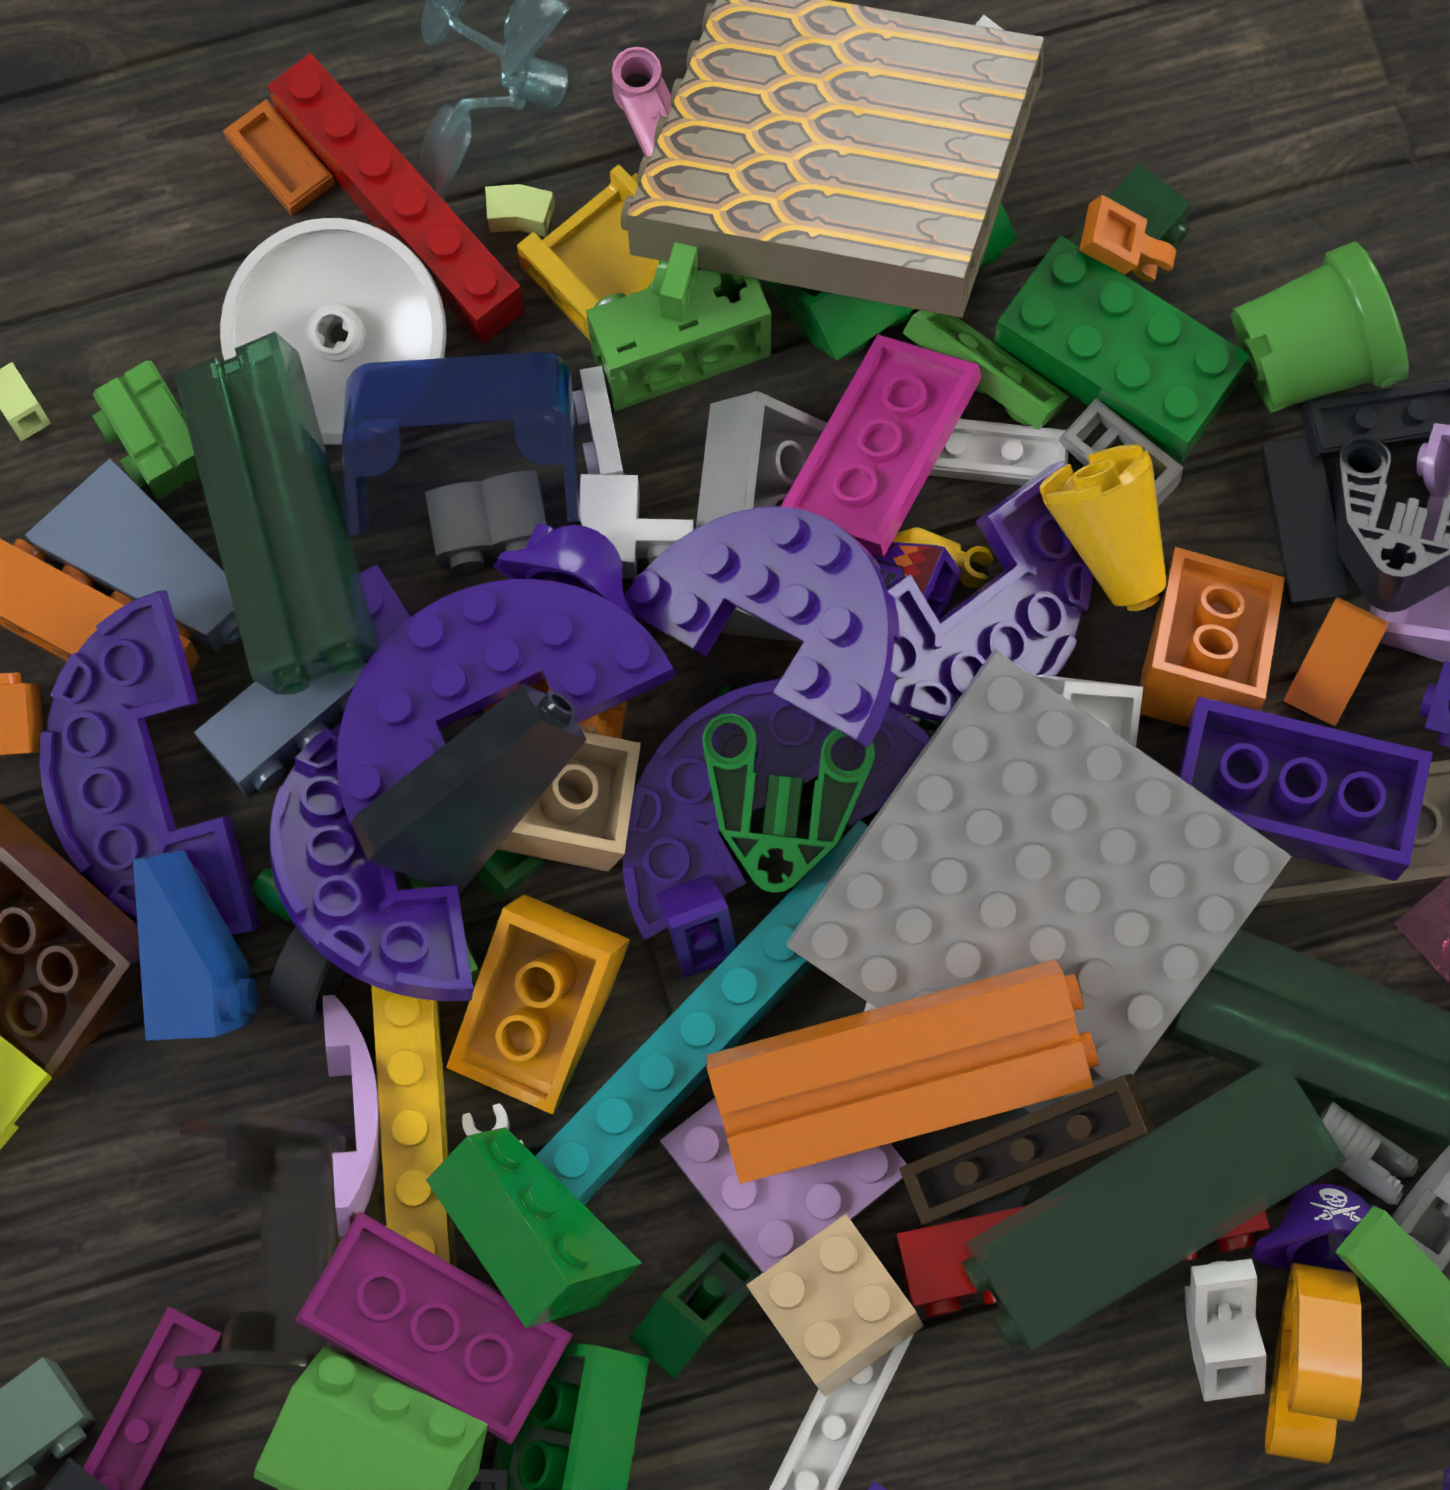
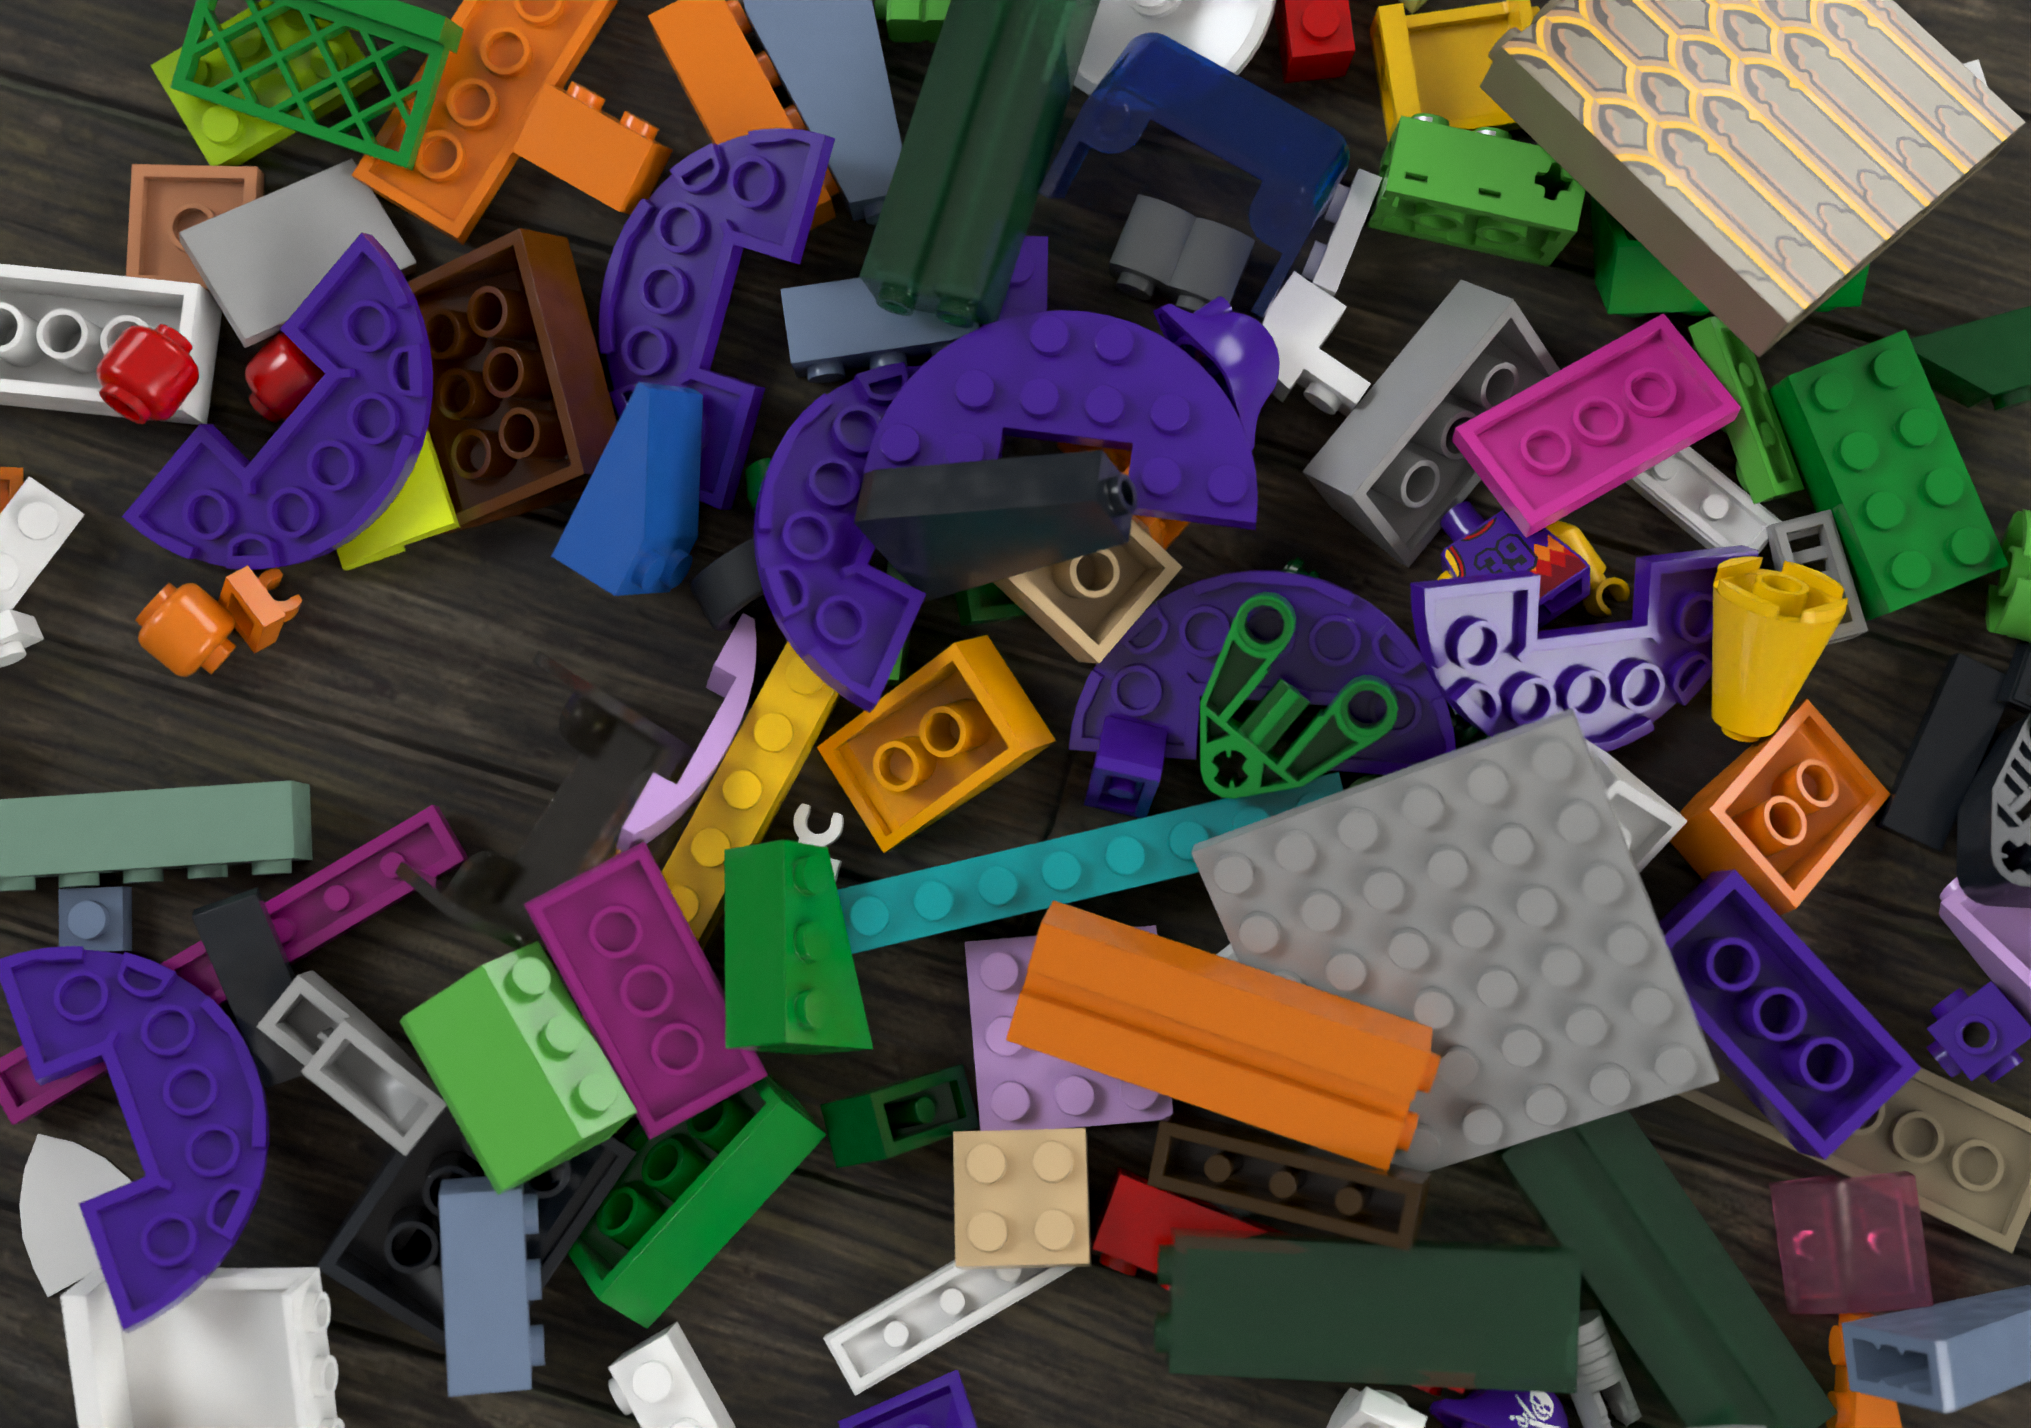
camera: 30 degrees right, 10 degrees up
plate [624,506,900,748] -> none
bright green plate [652,242,698,322] -> none
orange plate [1079,195,1176,282] -> none
orange tile [1283,597,1389,726] -> none

